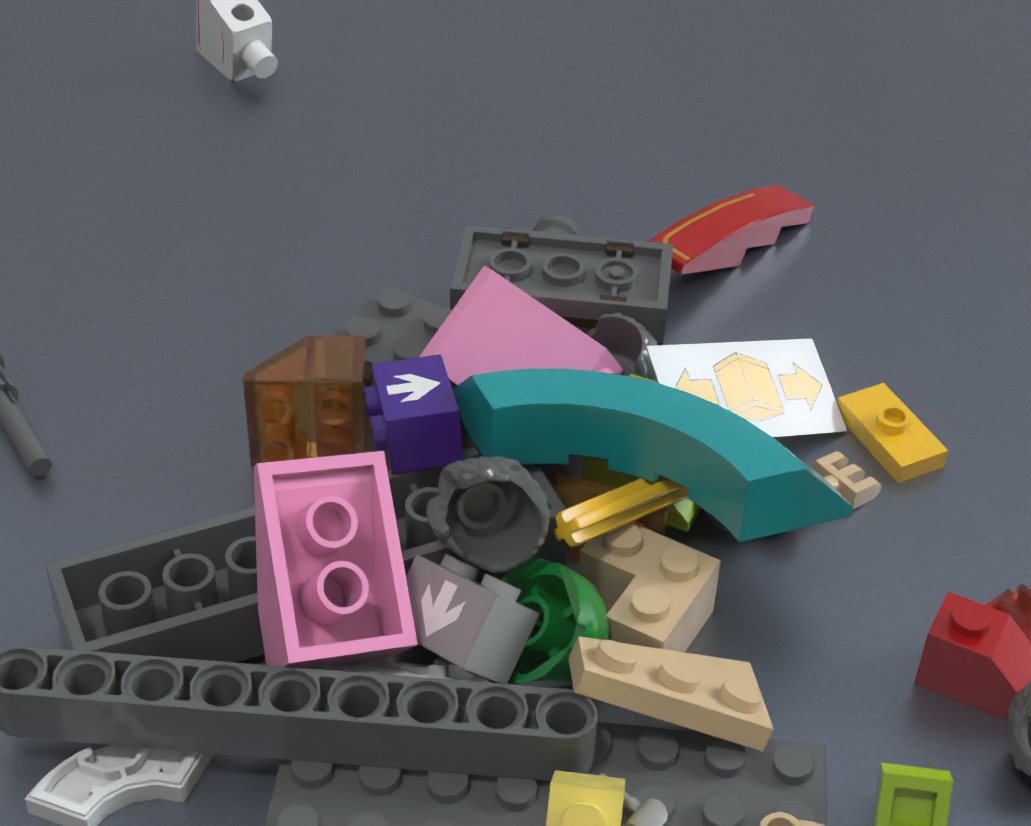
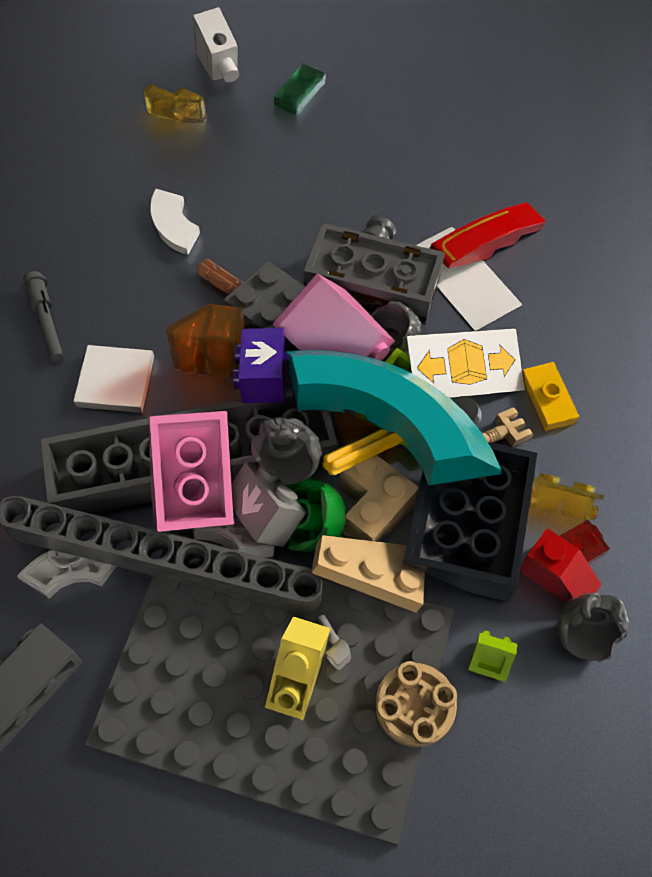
camera: 10 degrees right, 20 degrees up
none -> white tile [74,345,154,413]
none -> clear yellow slope [144,84,207,123]
none -> white tile [151,189,200,255]
none -> nougat axle [197,259,243,295]
none -> clear green plate [273,63,326,115]
none -> black slope [403,442,538,602]
none -> white sticker [416,227,522,331]
none -> clear yellow hinge [530,473,604,522]

